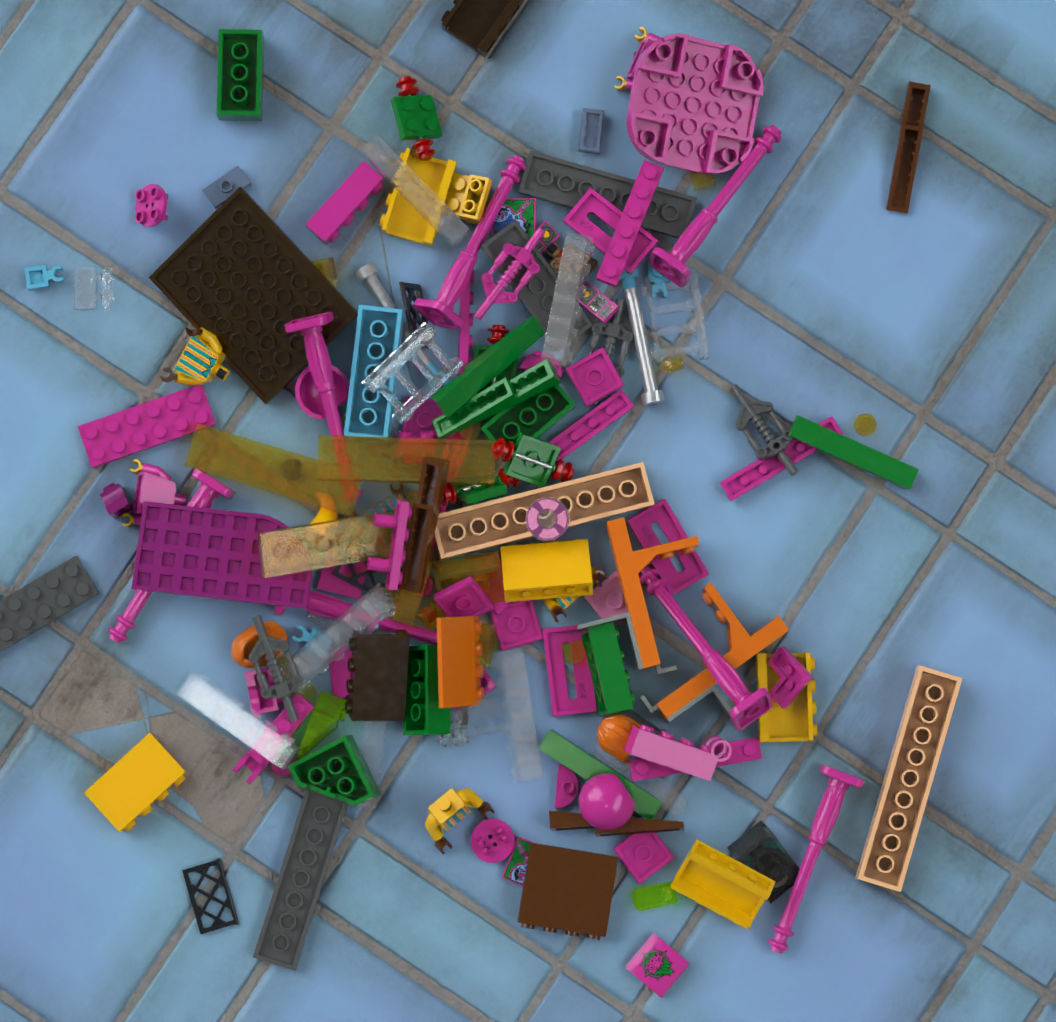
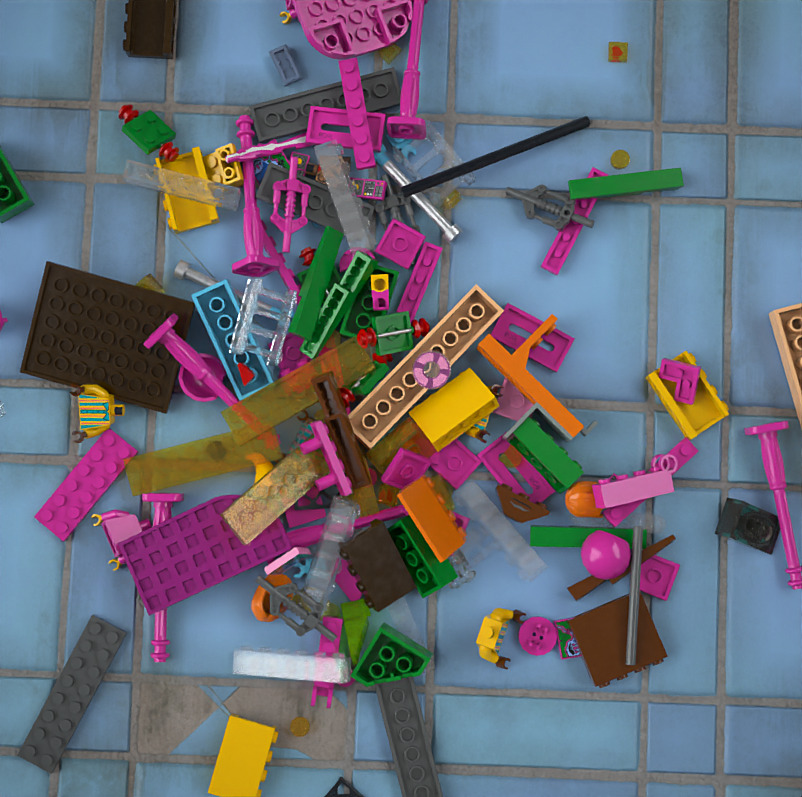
camera: 30 degrees left, 0 degrees up
magenta arch [100,483,133,519] -> none
sand blue plate [202,166,251,209] -> none
dark pink cylinder [245,667,283,715] -> none
dark pink brick [305,161,384,245] -> none
black window [399,282,434,349] -> none
dark pink plate [555,764,579,808] -> none
dark pink slope [625,933,690,998] -> none
clear neon green piece [632,881,678,910] -> none
dark pink piece [639,567,773,730] -> none
orange piece [639,583,789,732] -> none
yellow panel [670,839,776,930] -> none
none -> dark pink sword [225,132,313,163]
none -> red slope [237,362,256,386]
none -> bright pink tile [264,547,311,575]
none -> clear yellow tile [290,716,310,737]
none -> leg [371,274,389,311]
none -> black axle [401,116,591,198]
none -> reddish brown slope [495,483,550,524]
none -> clear yellow tile [608,42,628,63]
none -> dark grey piece [625,526,643,665]

